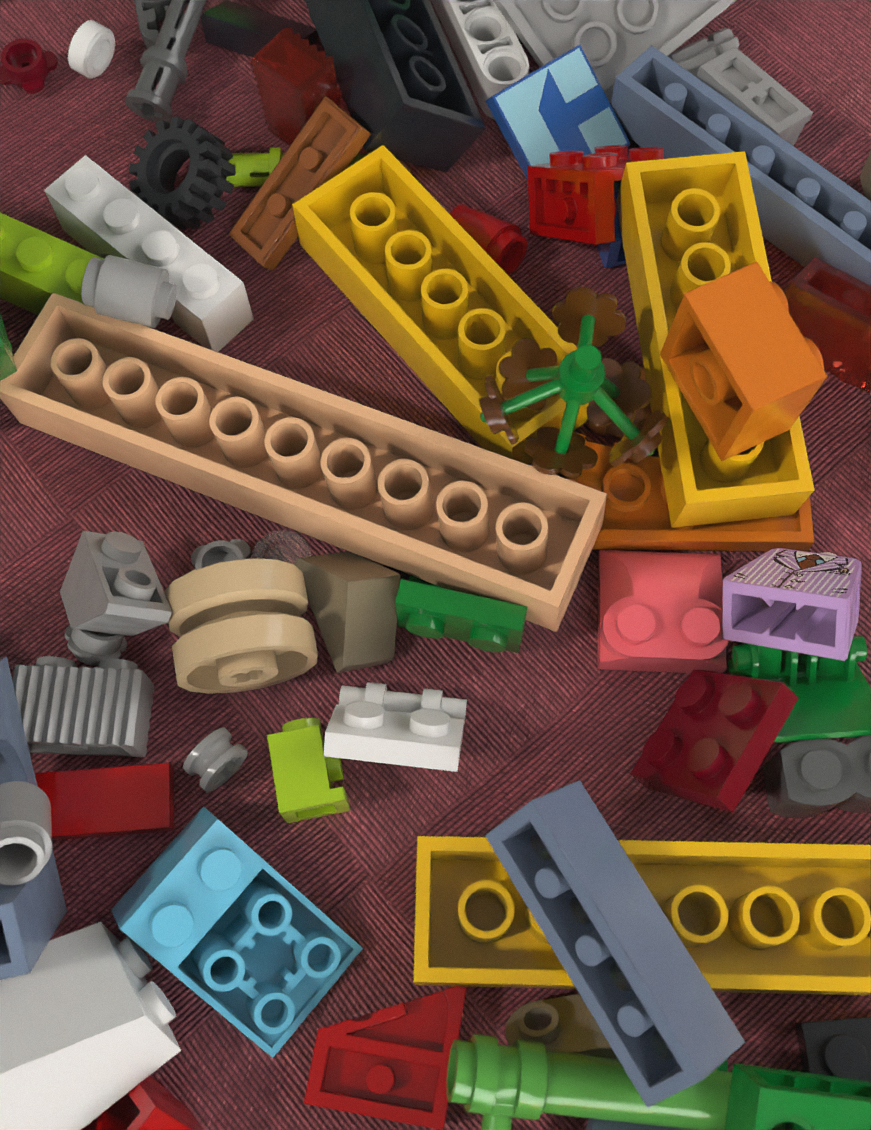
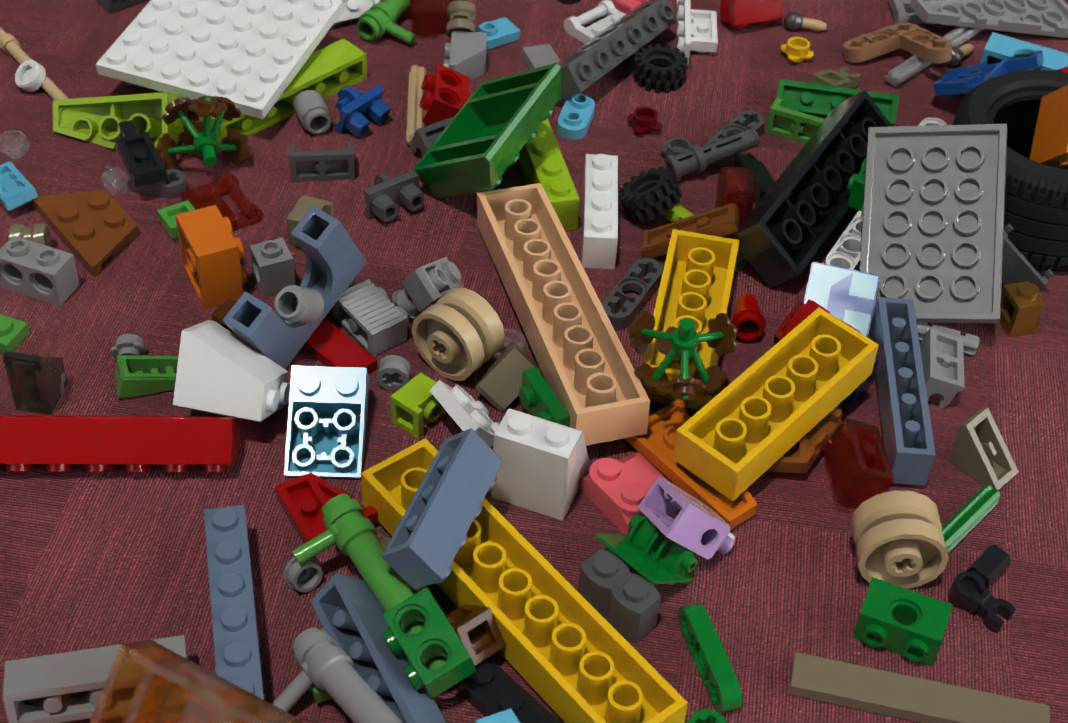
camera: 45 degrees right, 25 degrees down
white tile [68,20,115,79] -> none
light grey brick [81,255,177,328] -> none
dark red plate [630,670,799,812] -> none
orange brick [660,261,828,461] -> none
none -> reddish brown brick [446,604,506,666]
none -> white slope [491,408,590,521]
none -> dark grey beam [602,258,663,330]
none -> dark grey plate [660,137,692,156]

